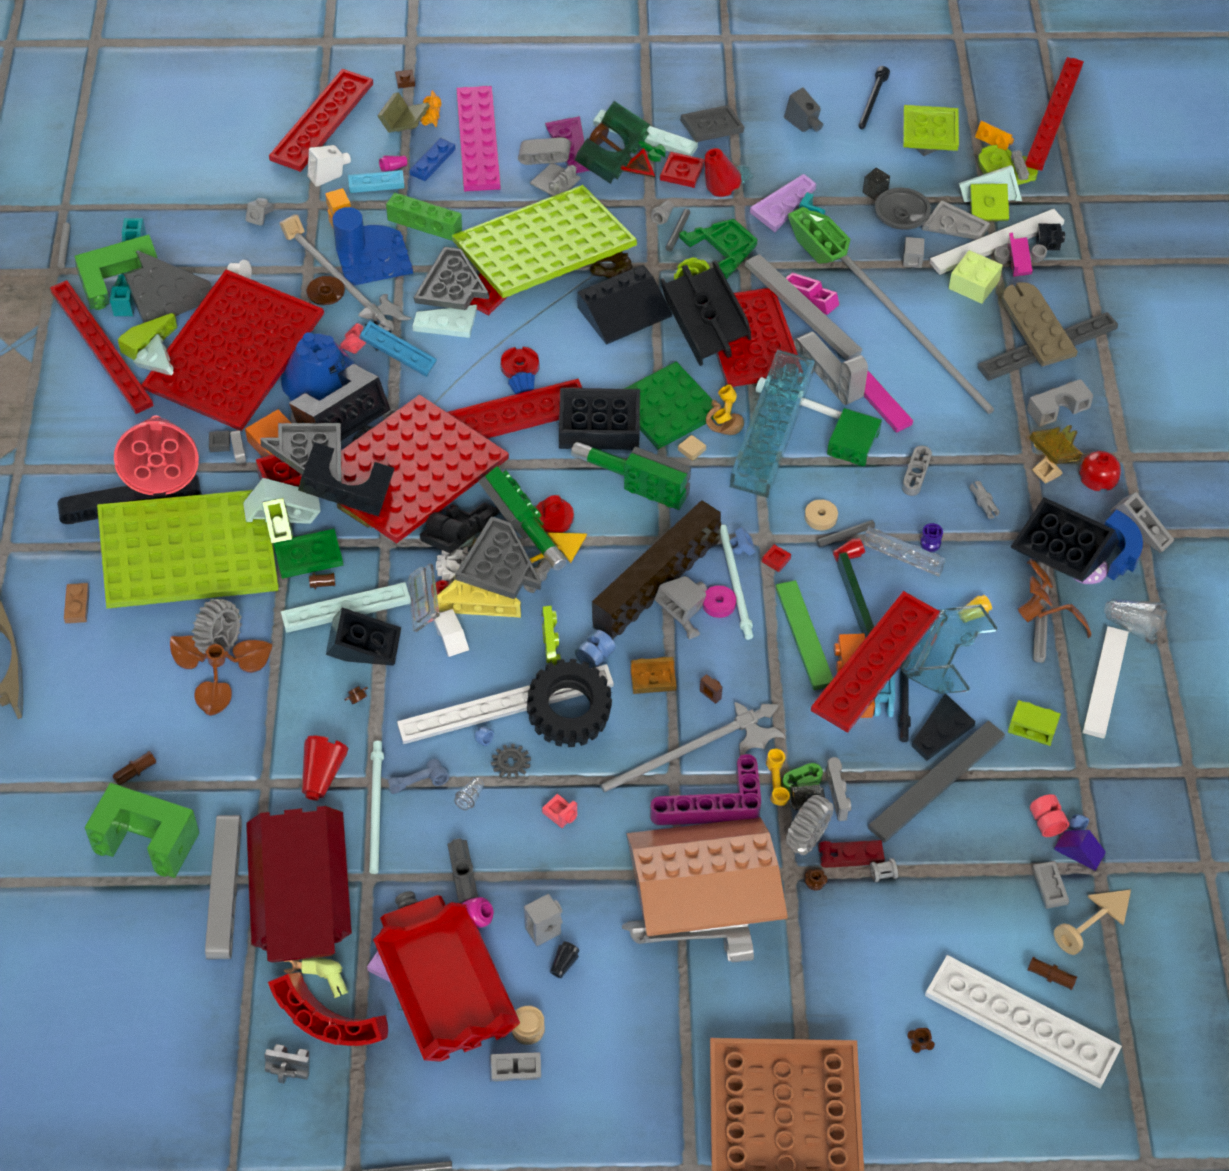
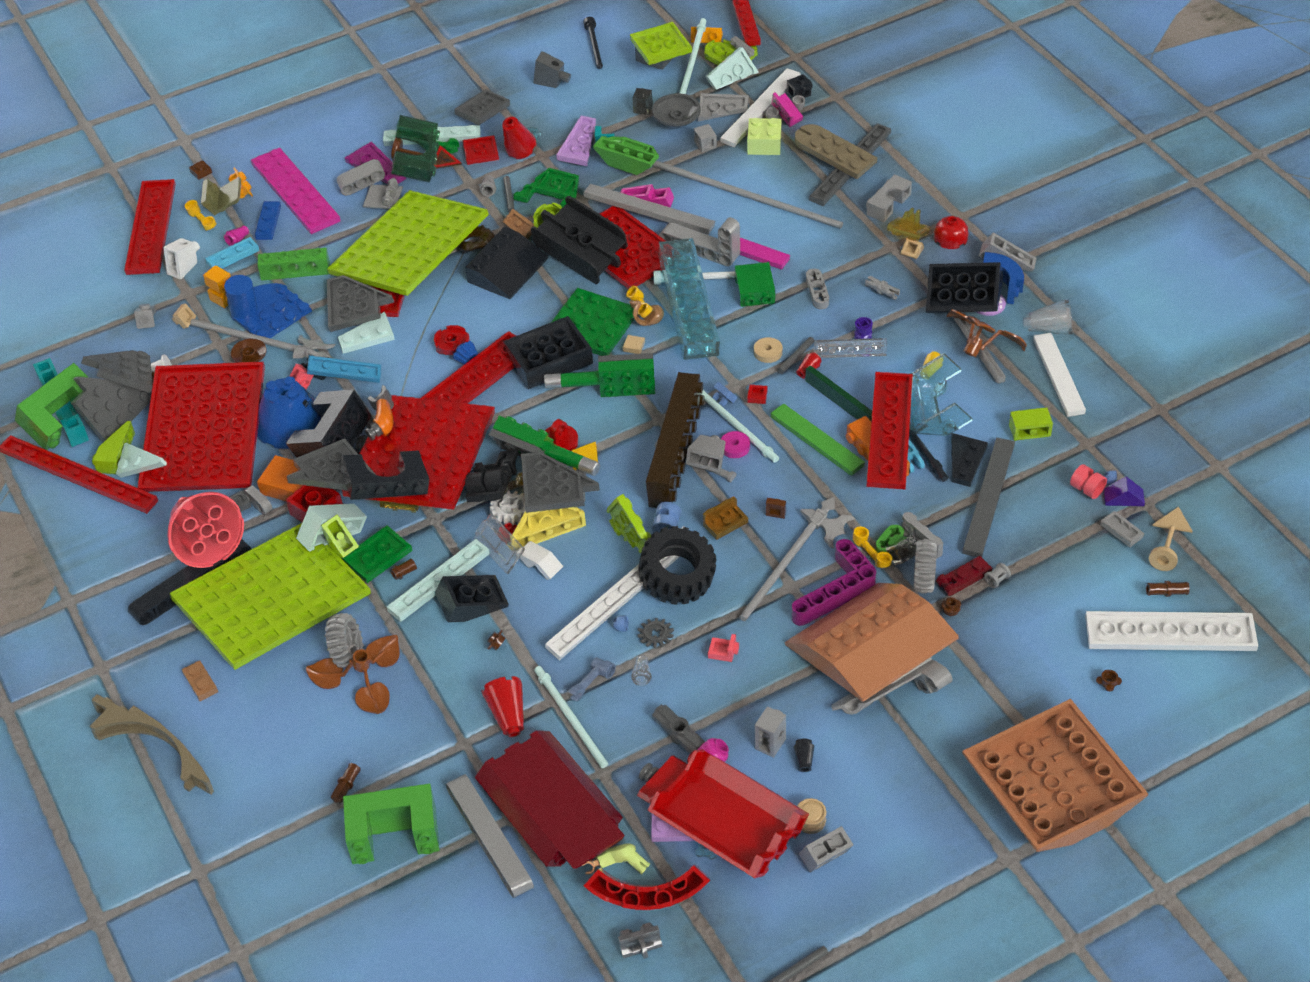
camera: 25 degrees left, 5 degrees down
lime plate [970,184,1009,222] -> none
none -> dark grey wing [81,350,153,393]
none -> yellow bar [185,200,217,231]
none -> piece [365,385,394,441]
none -> medium nougat plate [502,209,535,239]
none -> light aqua bar [680,18,706,94]

